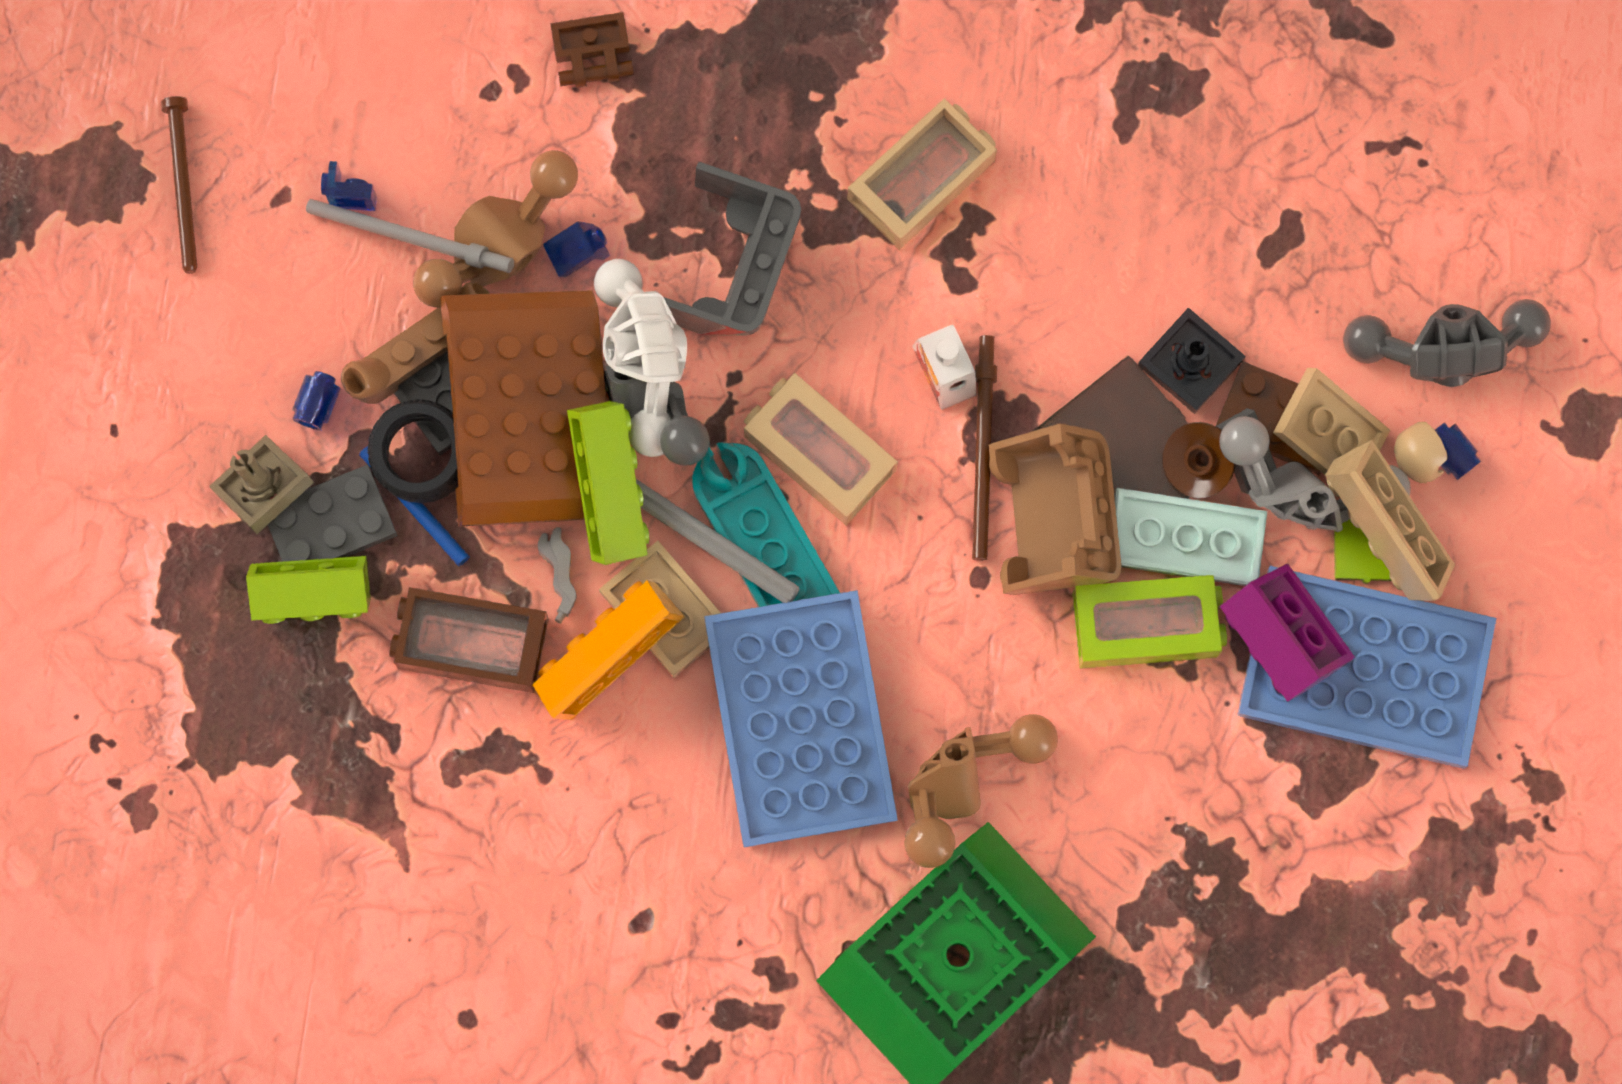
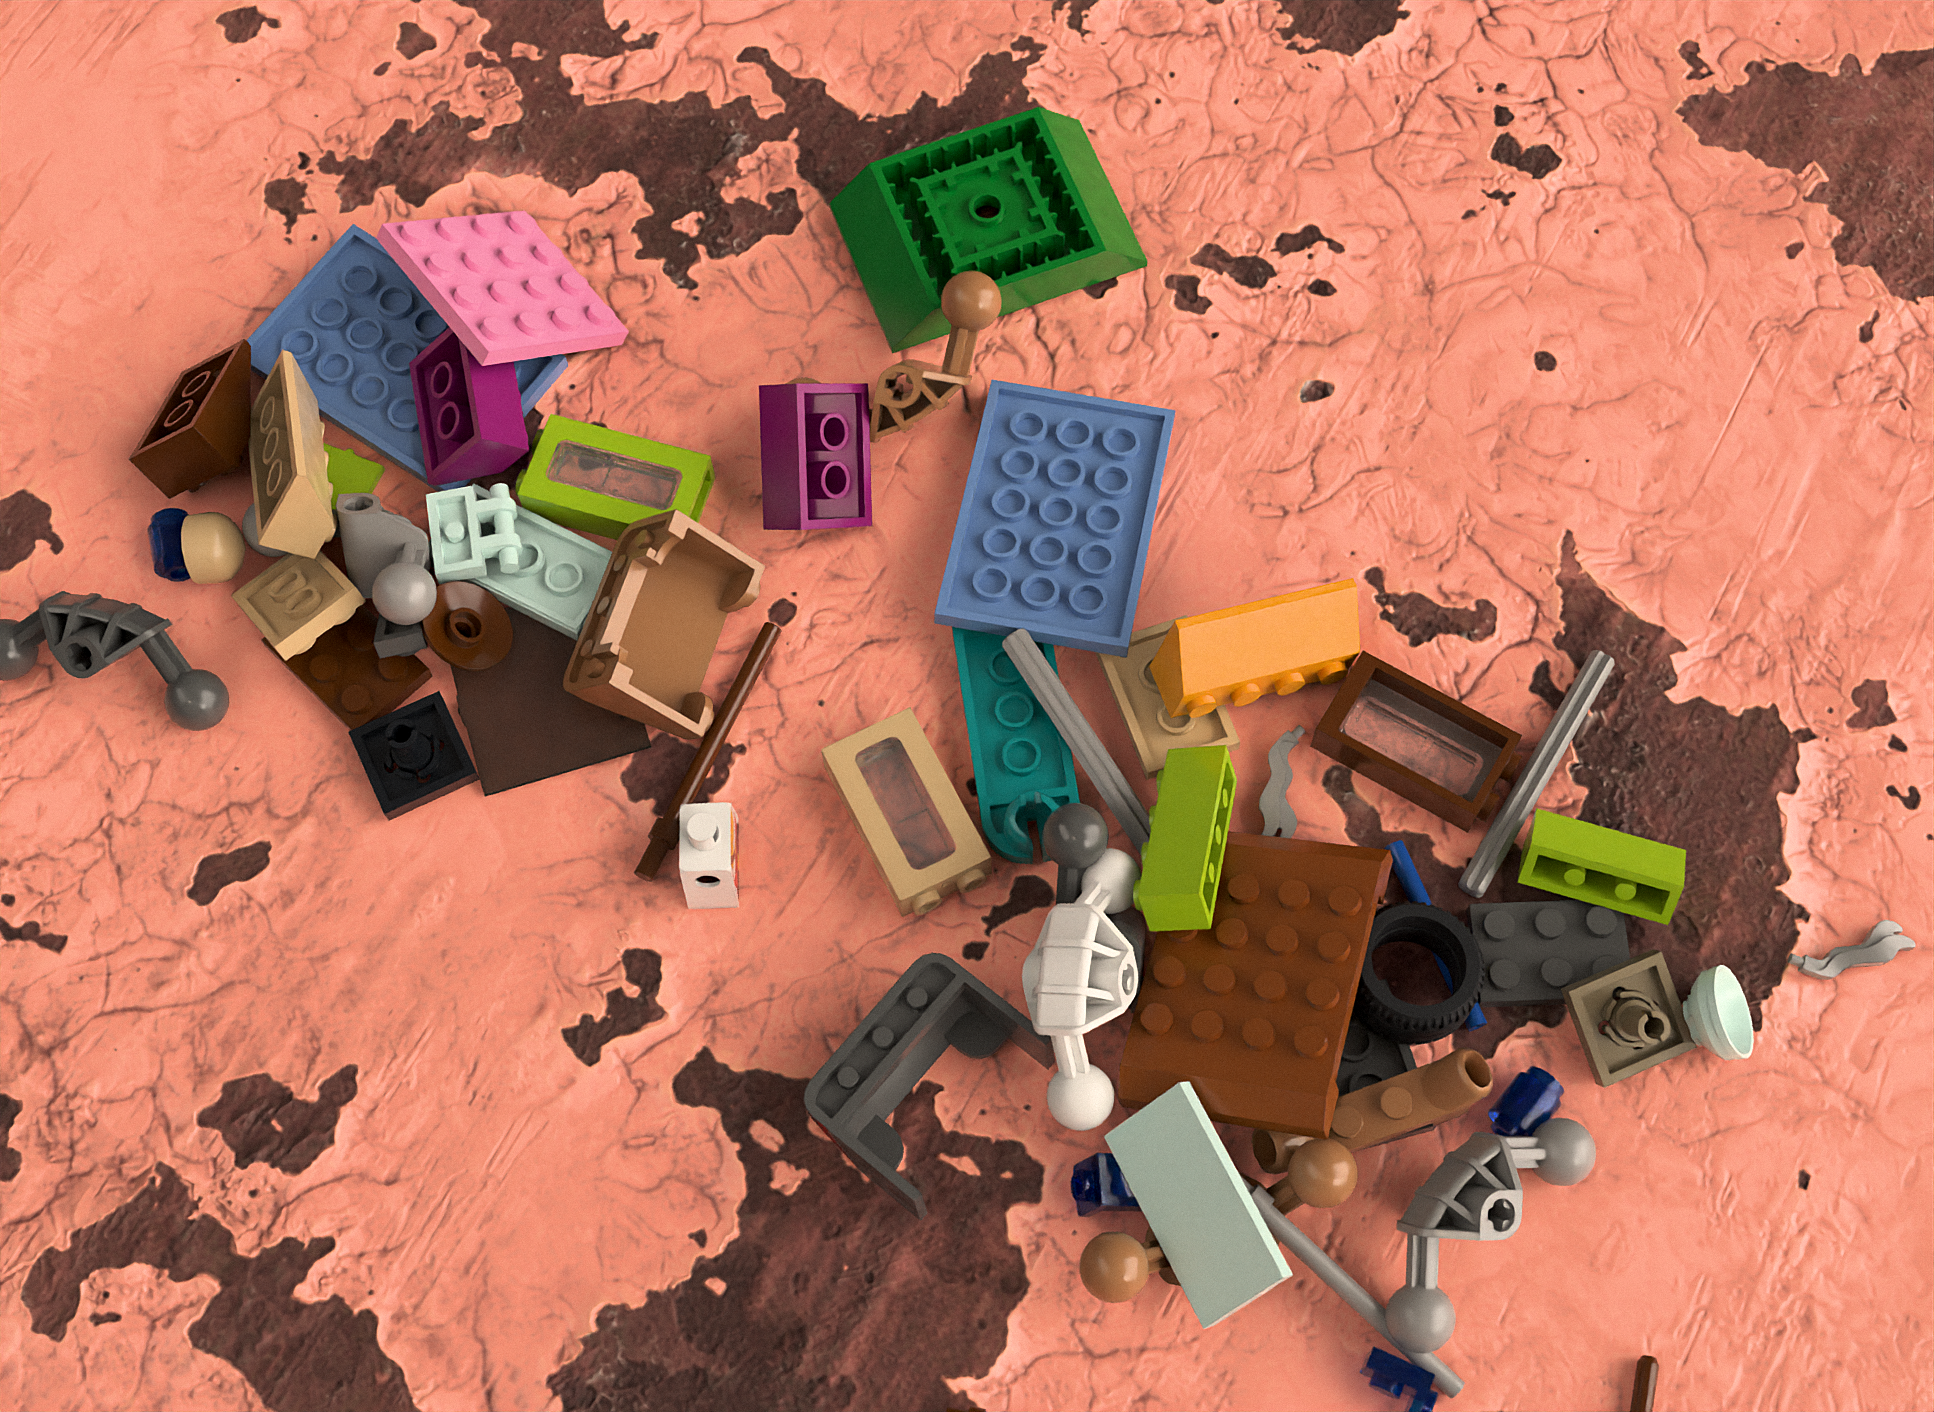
camera: 155 degrees left, 10 degrees down
piece [847,98,997,250] -> none
none -> reddish brown slope [129,339,251,499]
none -> bright pink plate [376,211,629,366]
none -> light aqua plate [426,483,522,584]
none -> magenta slope [759,383,872,530]
none -> light aqua tile [1104,1081,1293,1329]
none -> light grey piece [1385,1118,1596,1353]
none -> light grey axle [1458,650,1615,898]
none -> light aqua piece [1683,965,1754,1061]
none -> light grey hair [1788,920,1916,980]

